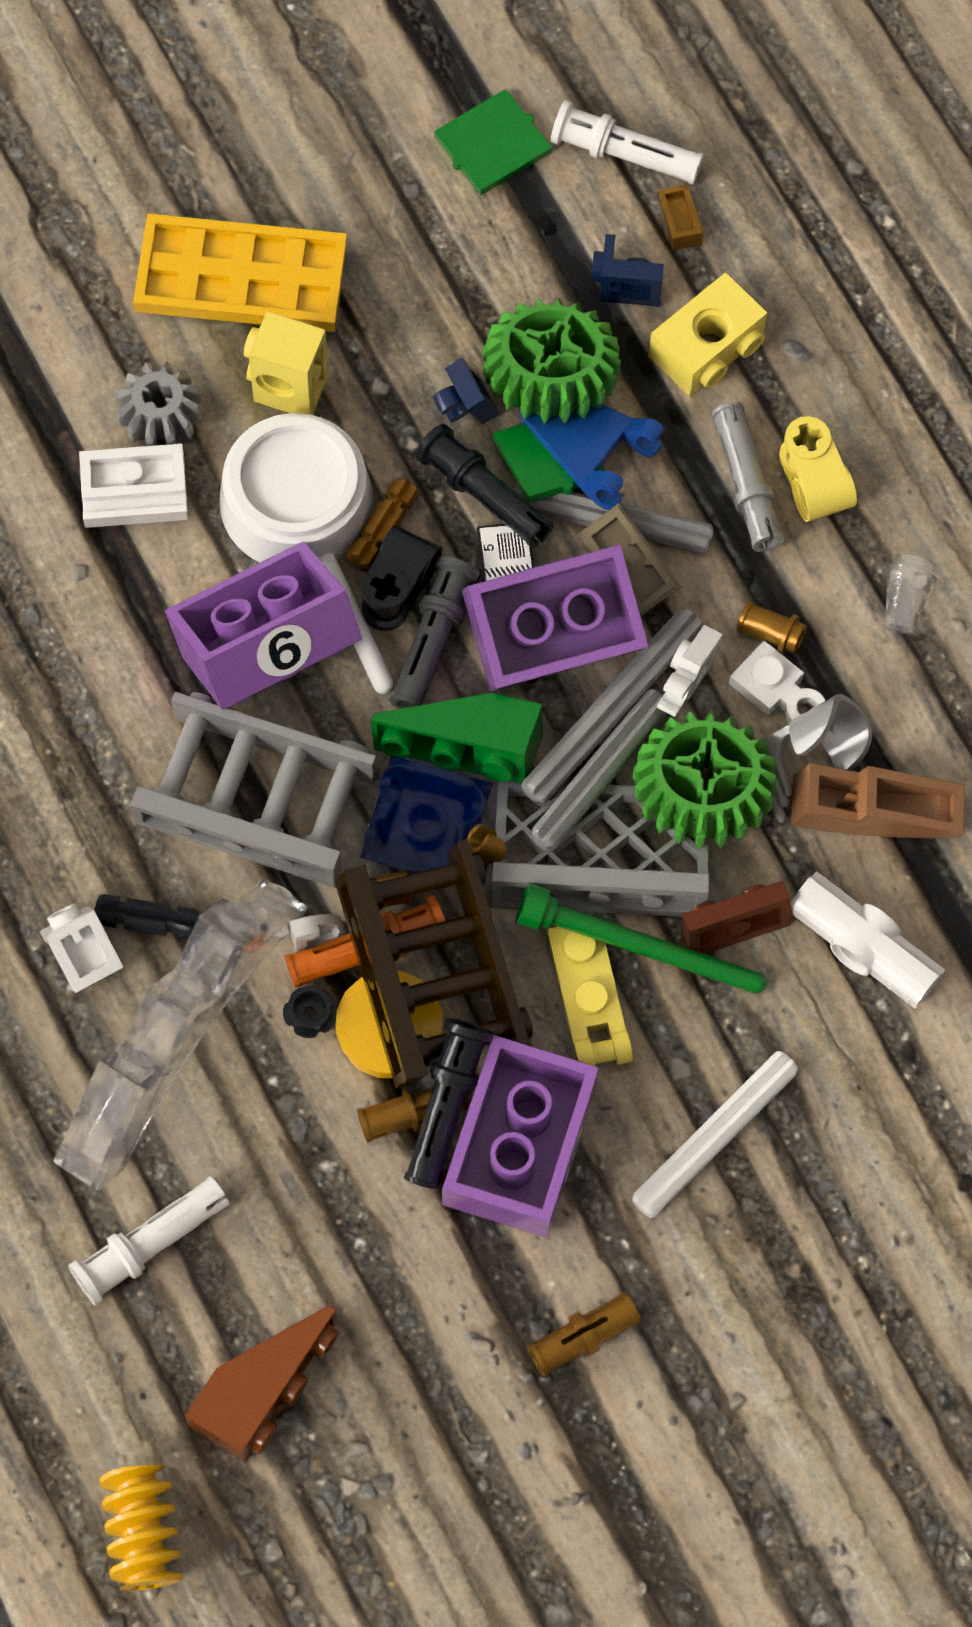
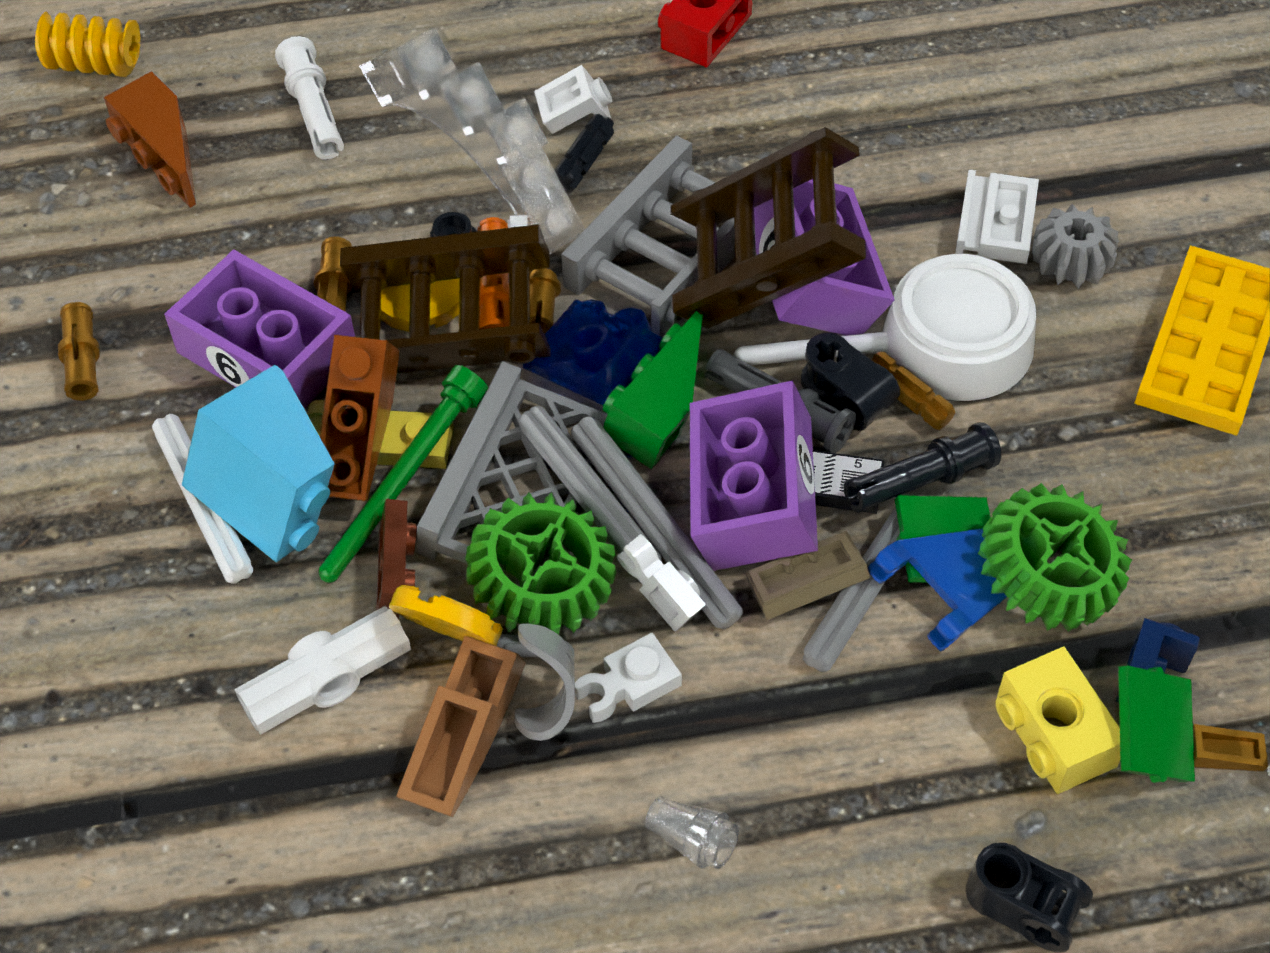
camera: 110 degrees right, 15 degrees down
light yellow brick [244,311,328,415] -> none
black pin [404,1018,493,1189] -> none
dark blue tile [433,358,500,424] -> none
pearl gold hand [467,824,507,871] -> none
light grey pin [711,402,785,552] -> none
pearl gold pin [736,601,807,655] -> none
light yellow piece [778,416,857,522] -> none
none -> medium azure slope [182,365,335,562]
none -> dark orange slope [320,335,400,501]
none -> yellow tile [389,585,503,646]
none -> dark brown fence [670,127,866,329]
none -> black piece [965,843,1093,953]
none -> green piece [1118,665,1195,783]

